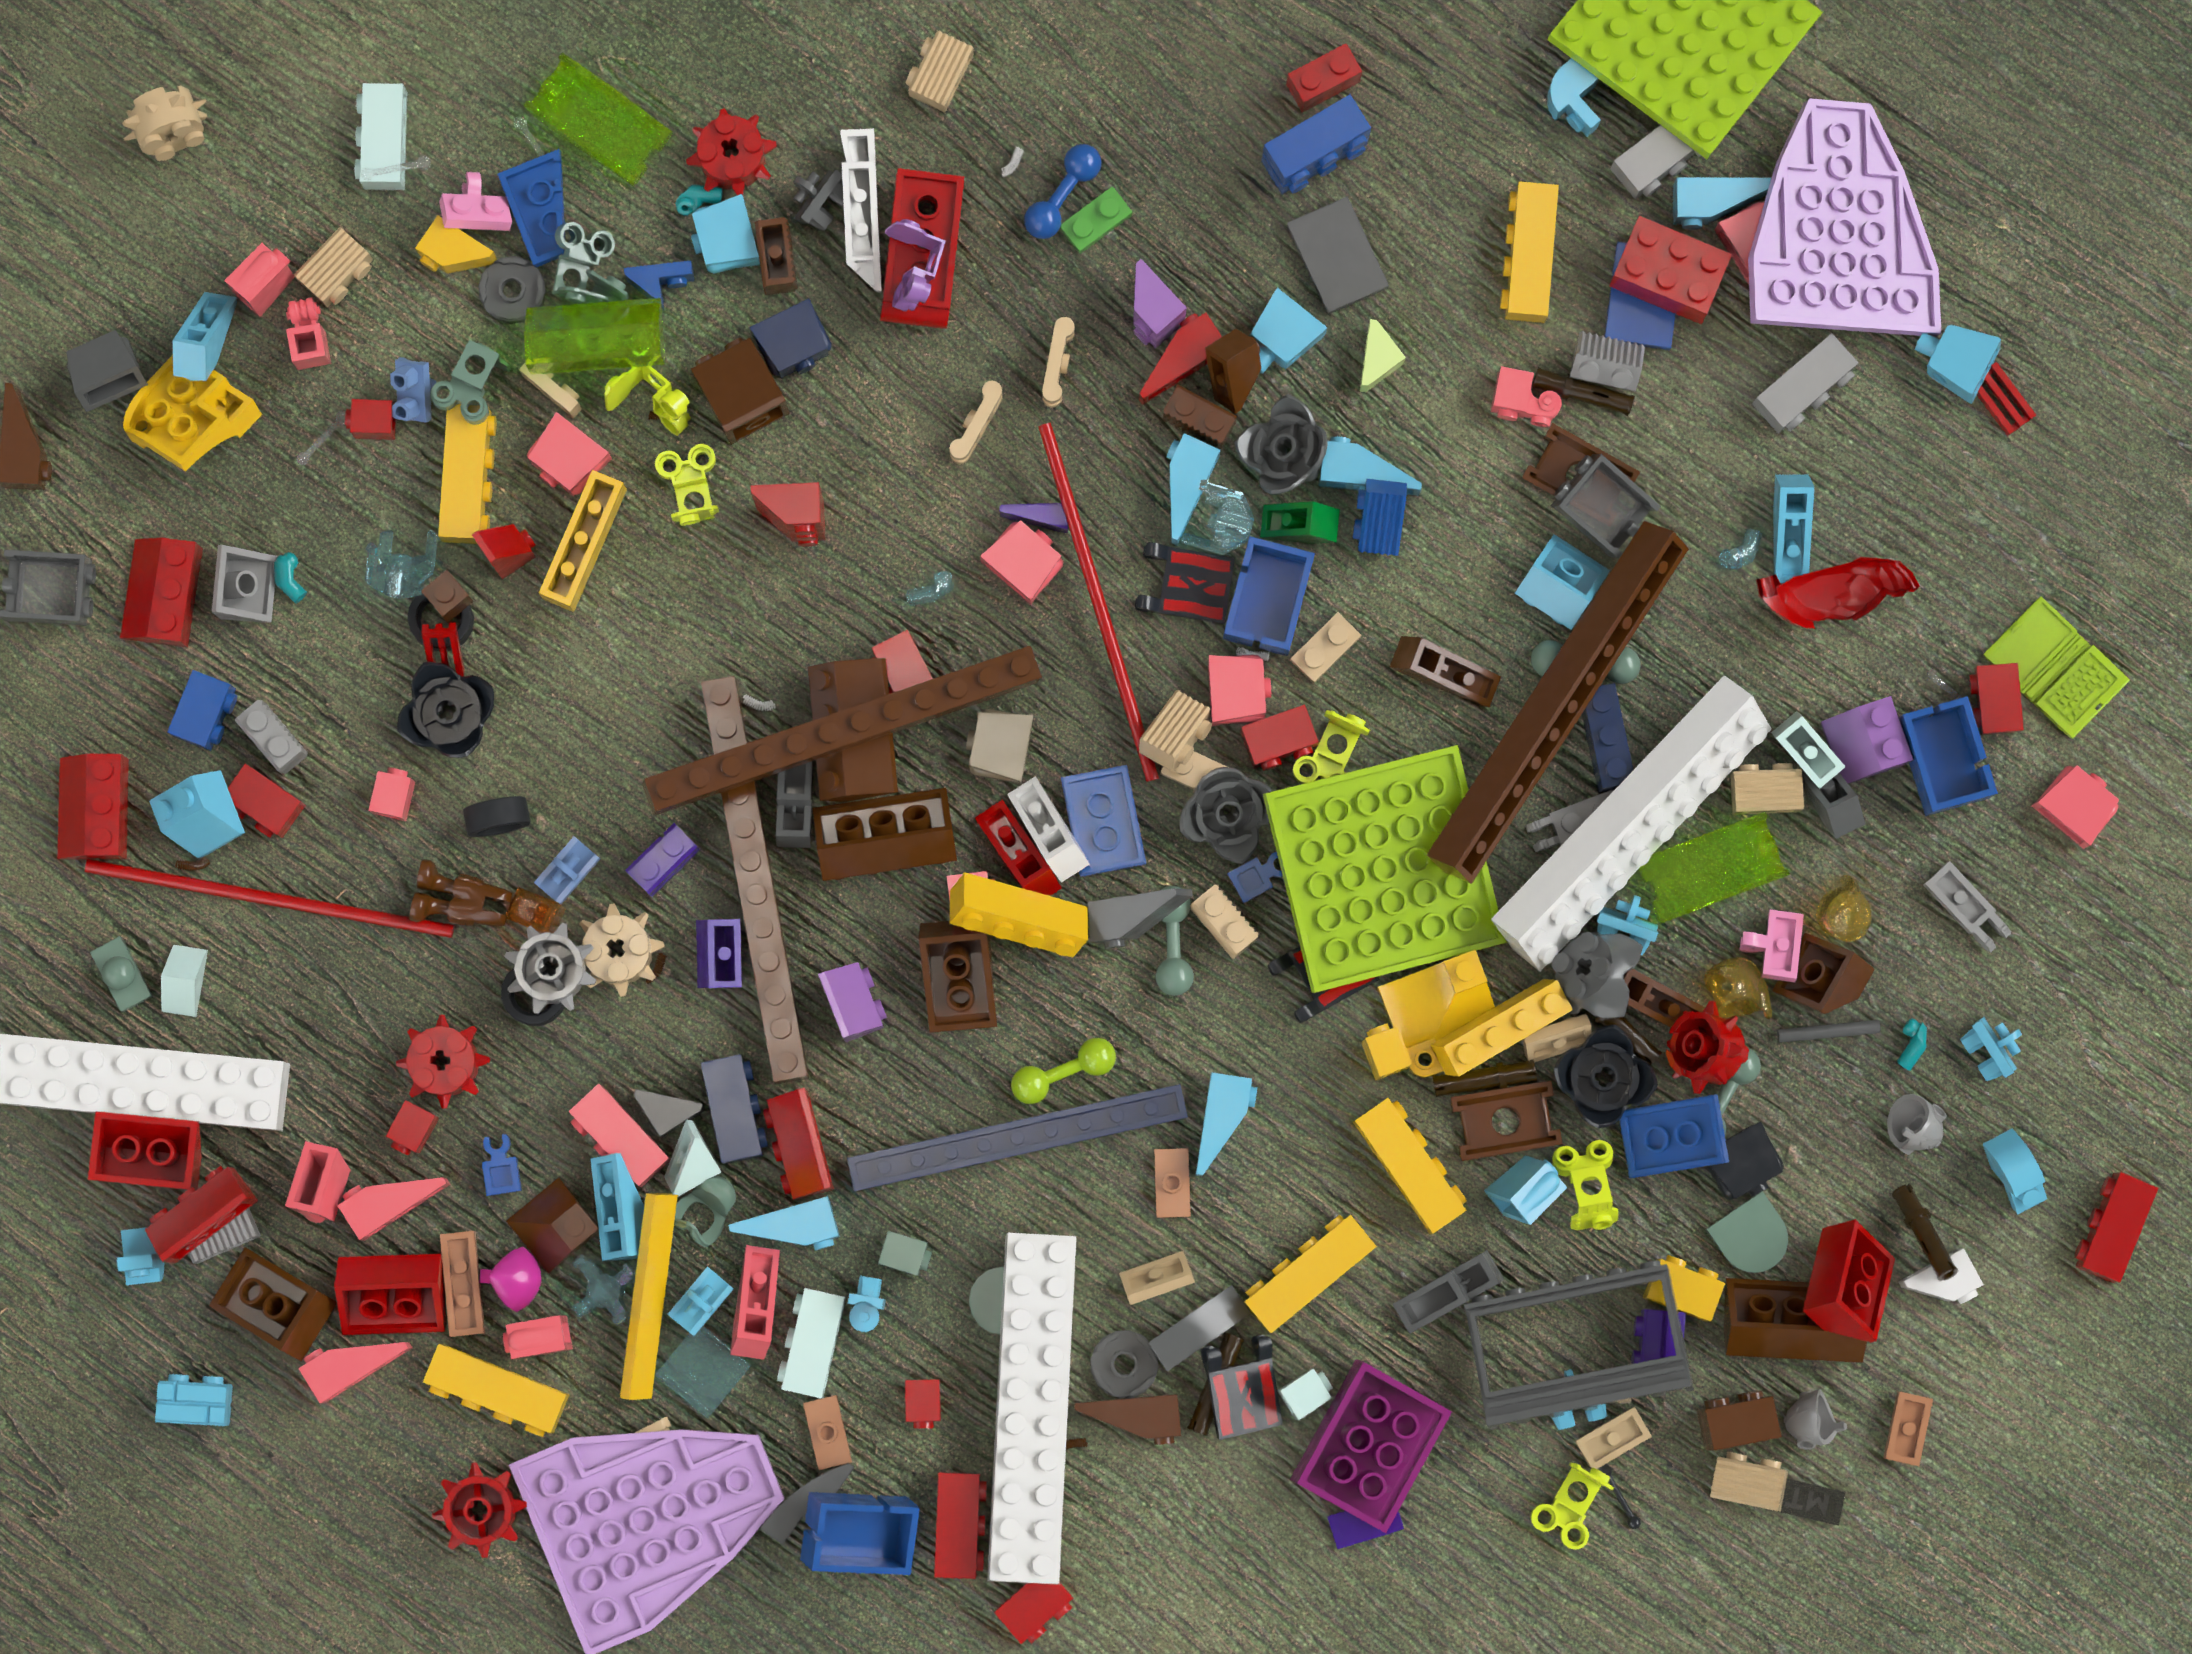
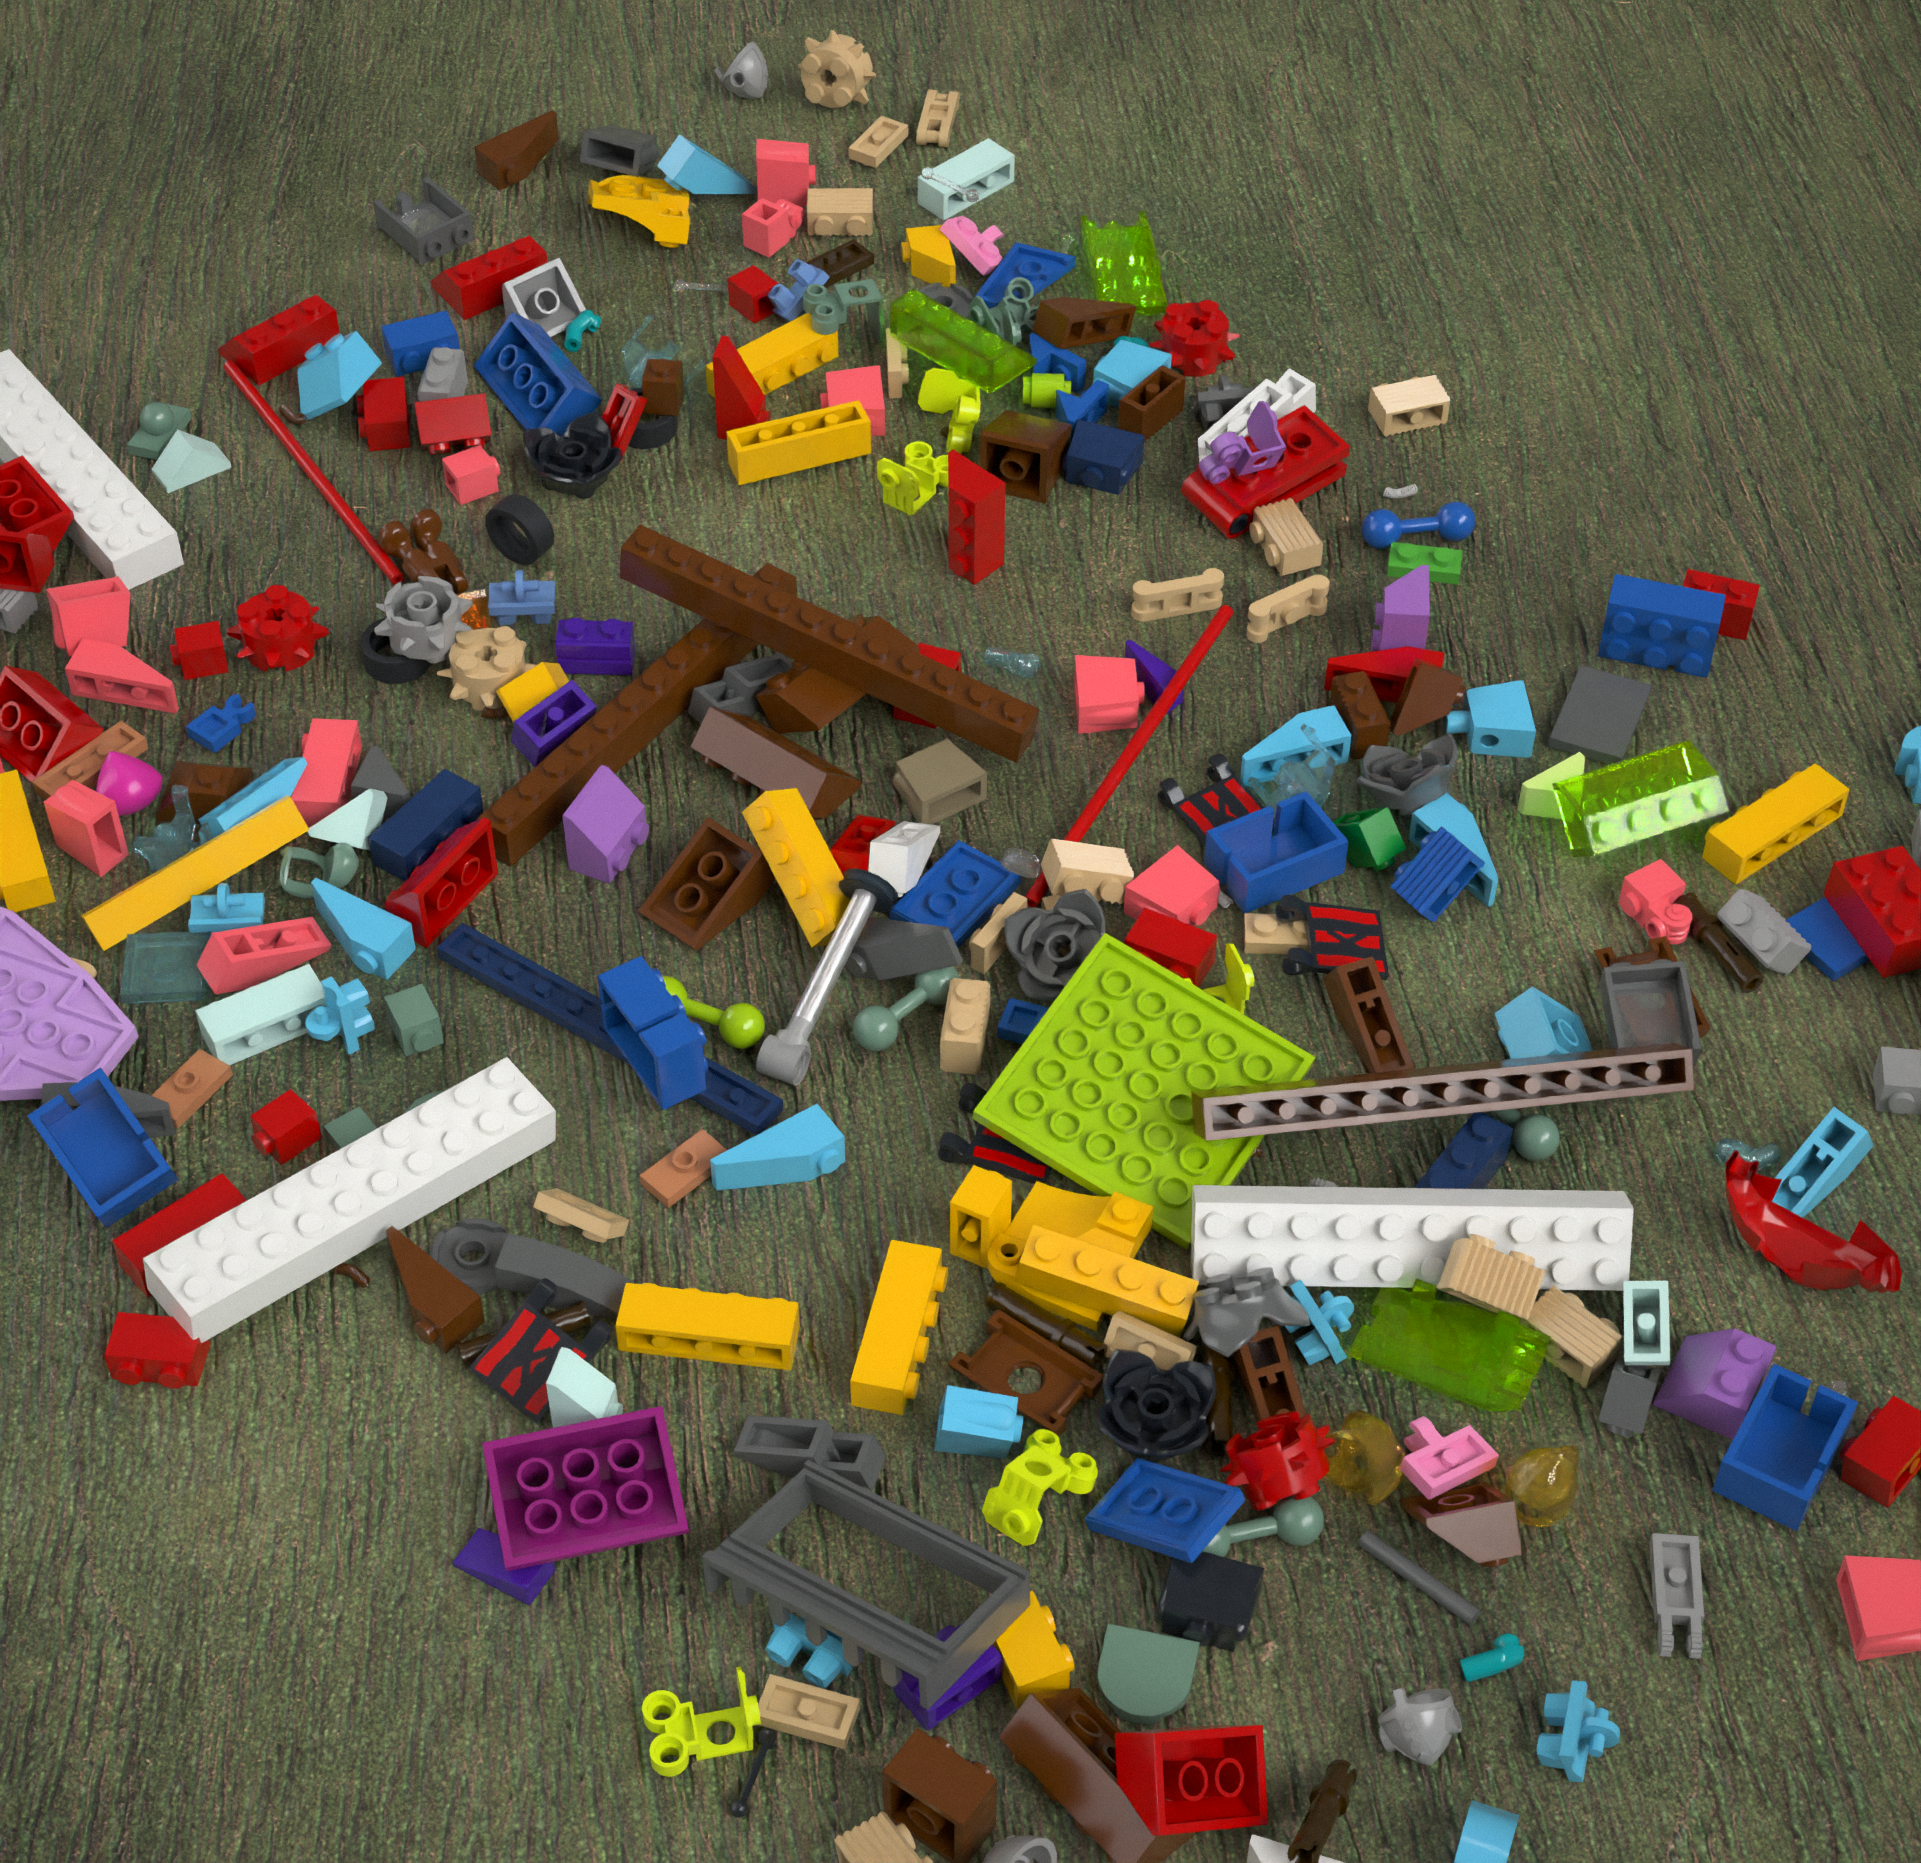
camera: 50 degrees right, 35 degrees down
none -> sand green tile [323,1106,377,1150]
none -> red brick [415,393,492,455]
none -> blue slope [474,312,602,435]
none -> yellow slope [496,662,569,723]
none -> blue piece [597,956,708,1110]
none -> light grey helmet [714,41,768,99]
none -> piece [756,868,898,1086]
none -> dark brown plate [806,239,874,288]
none -> tan plate [848,116,908,168]
none -> tan plate [916,89,960,148]
none -> tan plate [969,892,1027,974]
none -> clear tile [1001,848,1041,878]
none -> lime brick [1023,373,1071,408]
none -> reddish brown slope [1032,297,1136,349]
none -> blue slope [1055,379,1109,442]
none -> tan brick [1249,497,1323,576]
none -> black flag [1275,895,1389,980]
none -> tan brick [1437,1234,1545,1322]
none -> clear neon green slope [1552,740,1729,858]

